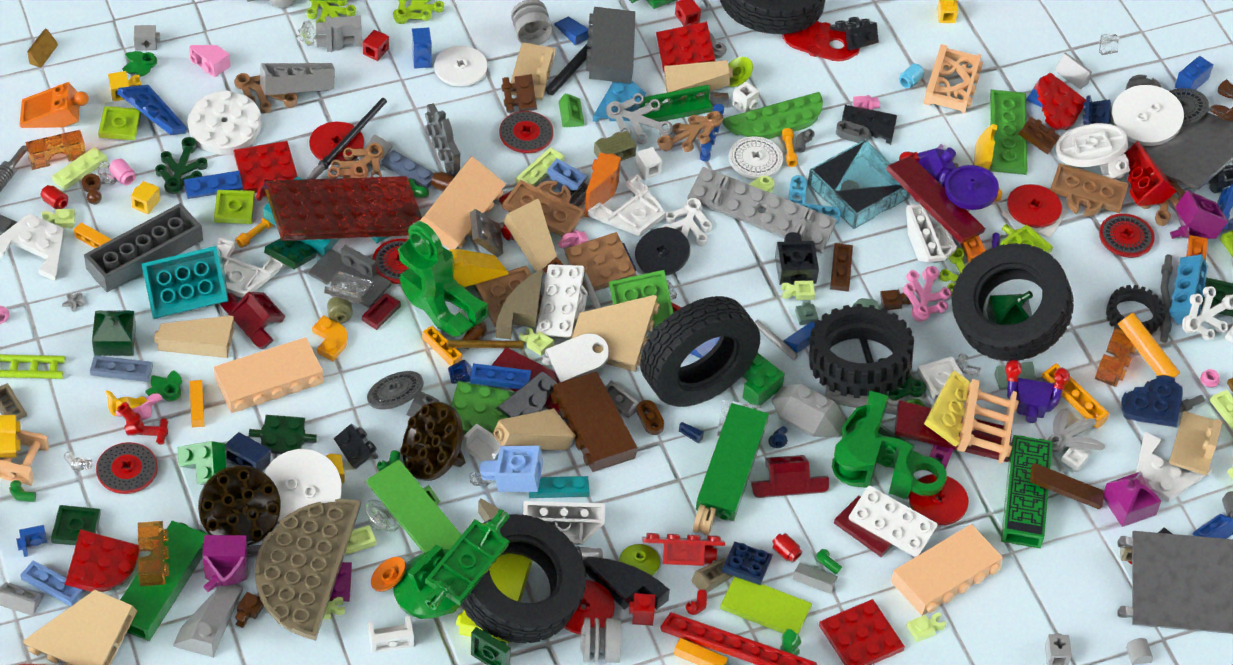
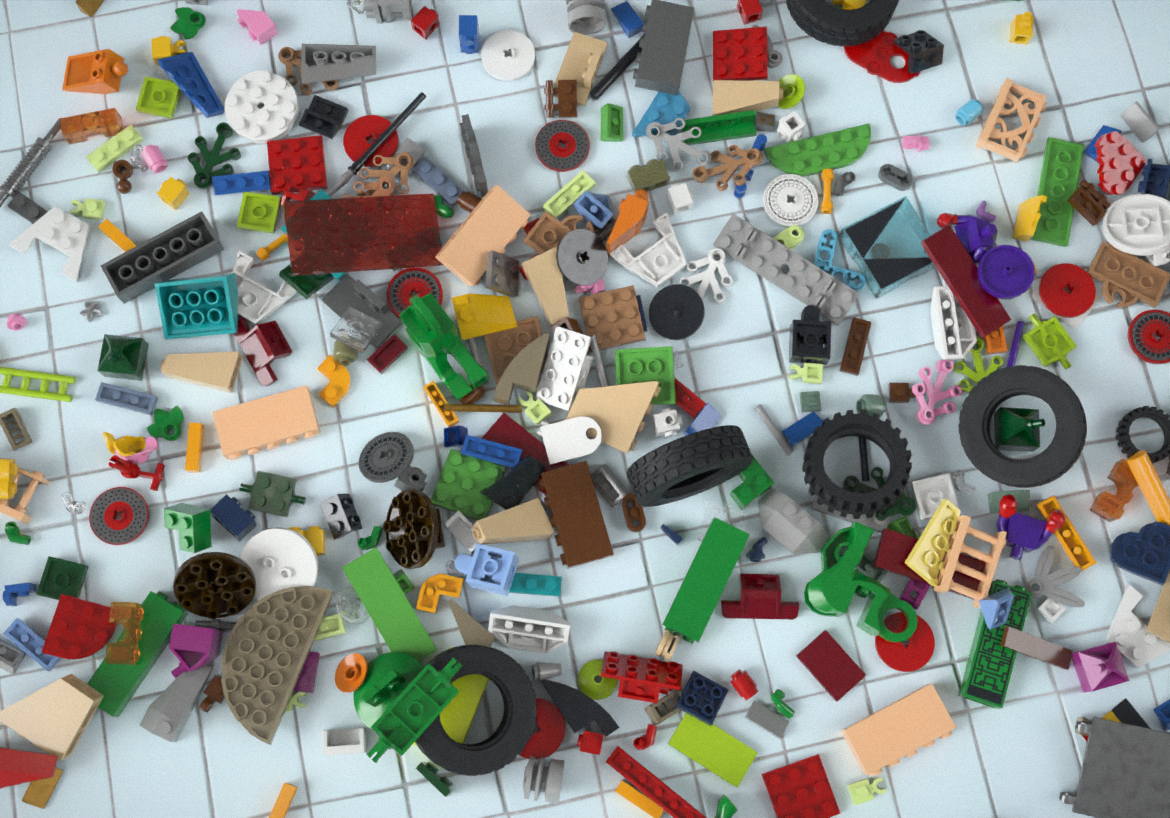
camera: 10 degrees right, 25 degrees up
red brick [40,185,68,209] -> none
black wing [842,105,897,145] -> none
white bracket [849,486,938,557] -> none
none -> black slope [298,95,349,139]
none -> light orange plate [416,574,464,614]
none -> piece [556,229,608,286]
none -> medium blue slope [978,587,1014,630]

